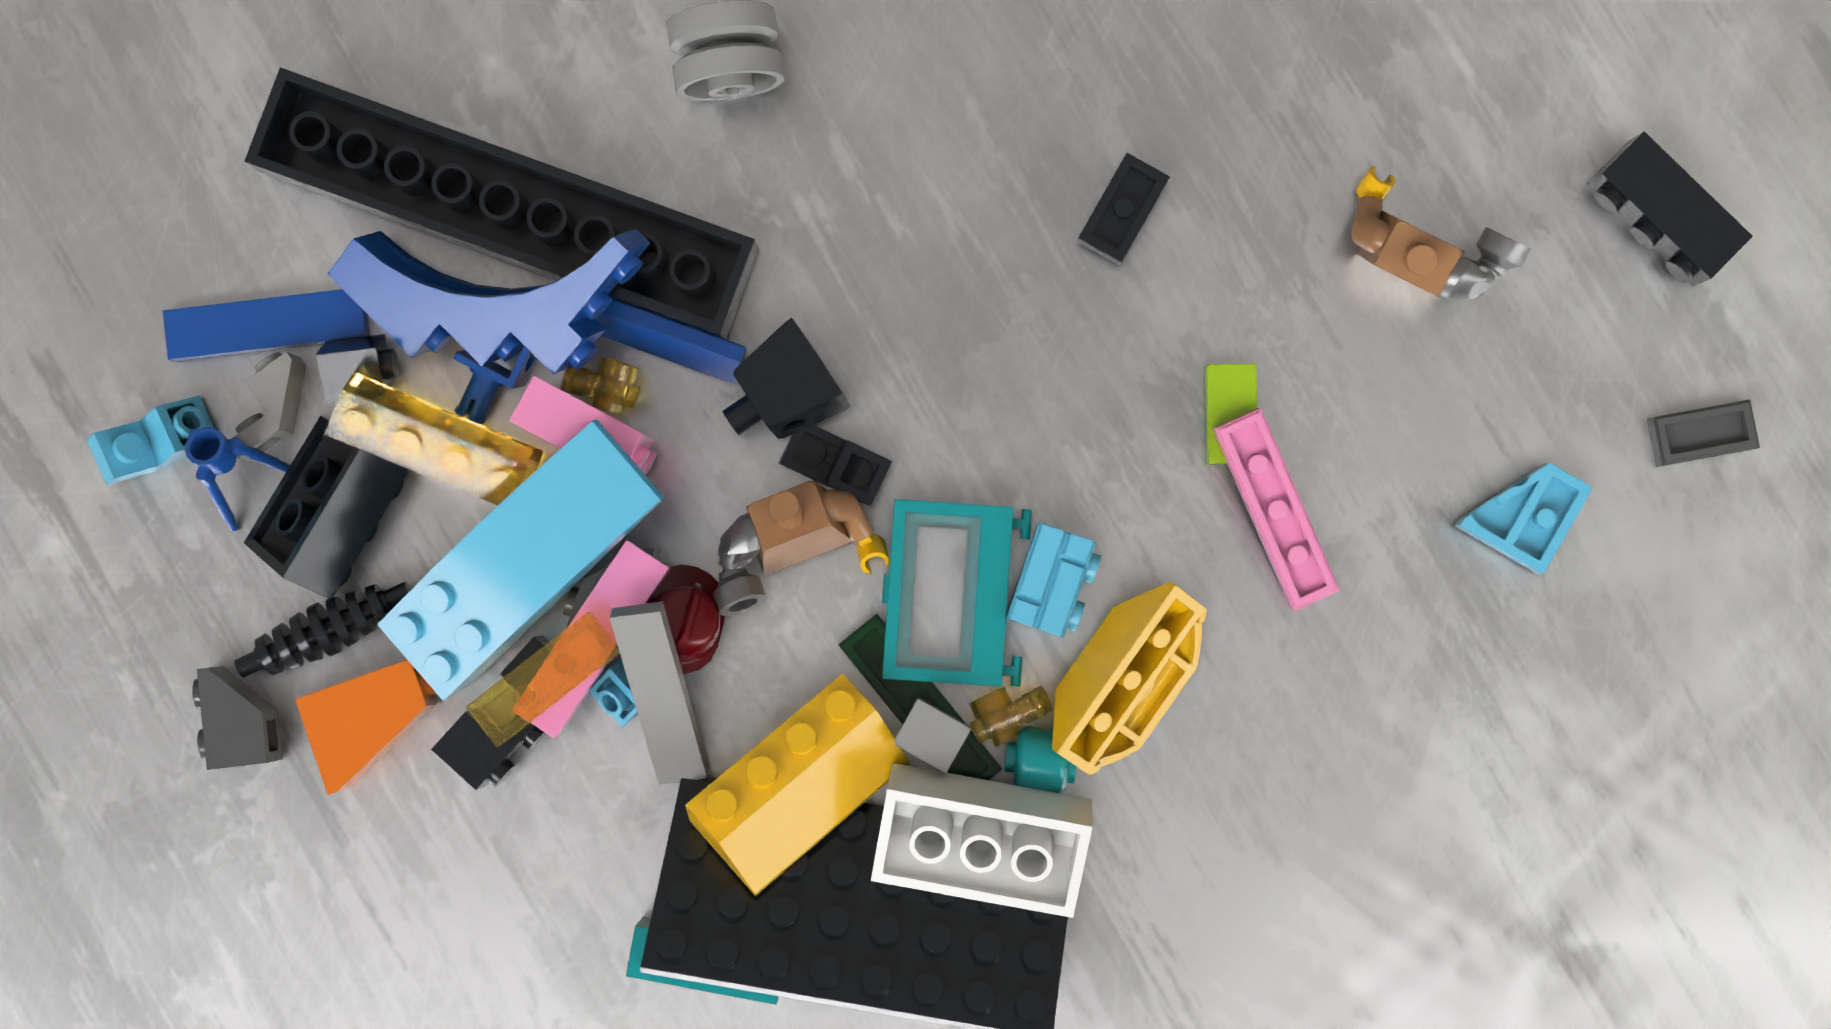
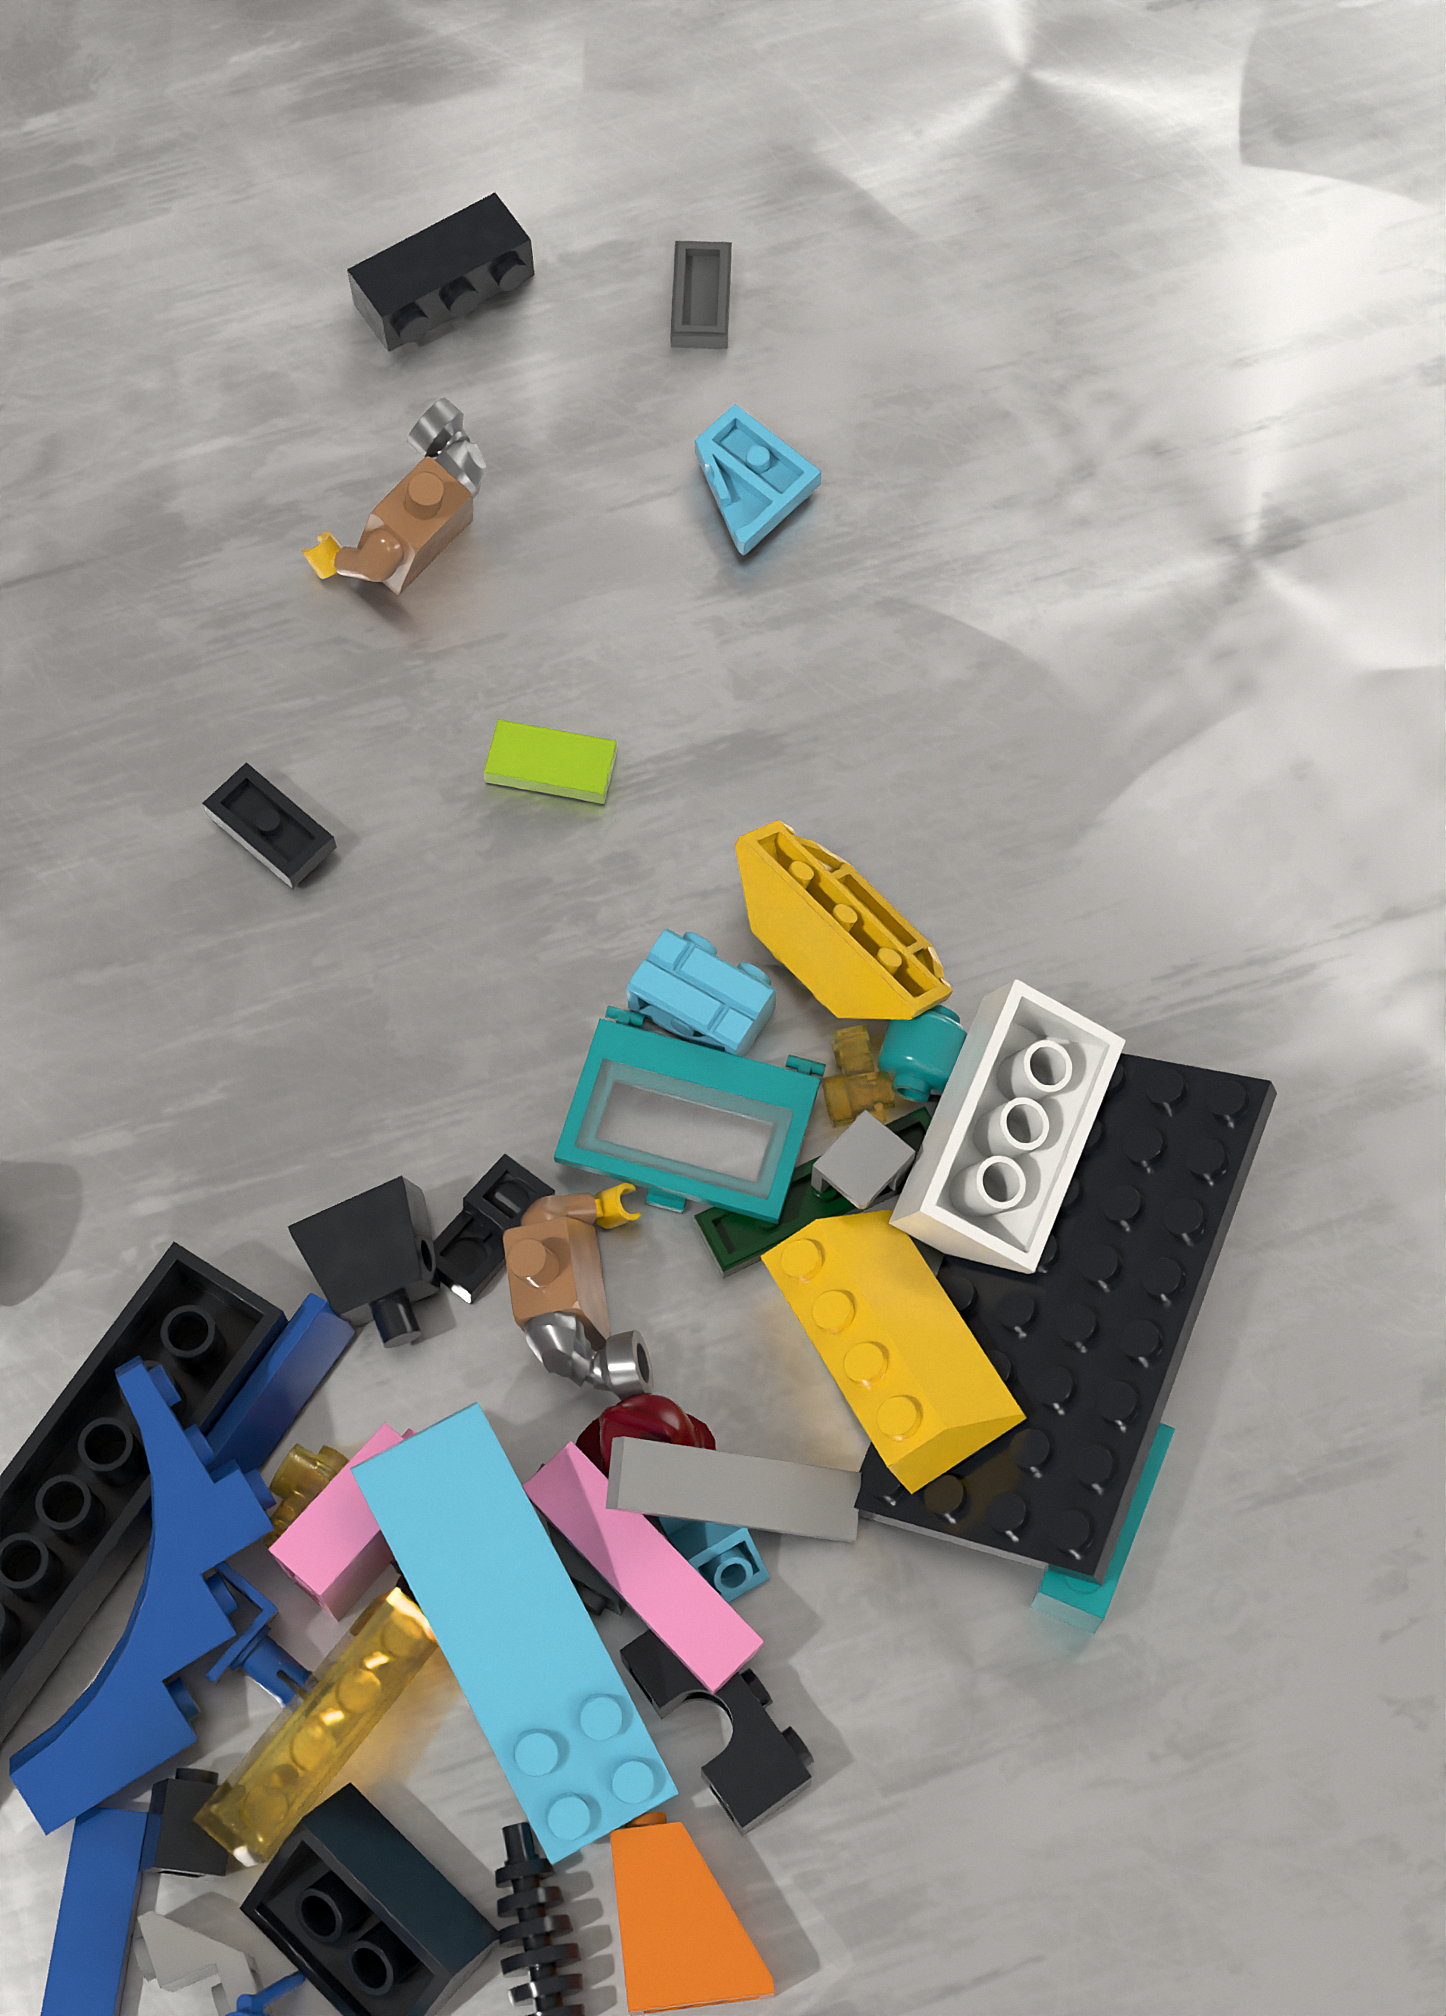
camera: 80 degrees left, 20 degrees down
clear yellow tile [466,611,620,748] -> none
bright pink tile [1212,408,1340,611] -> none

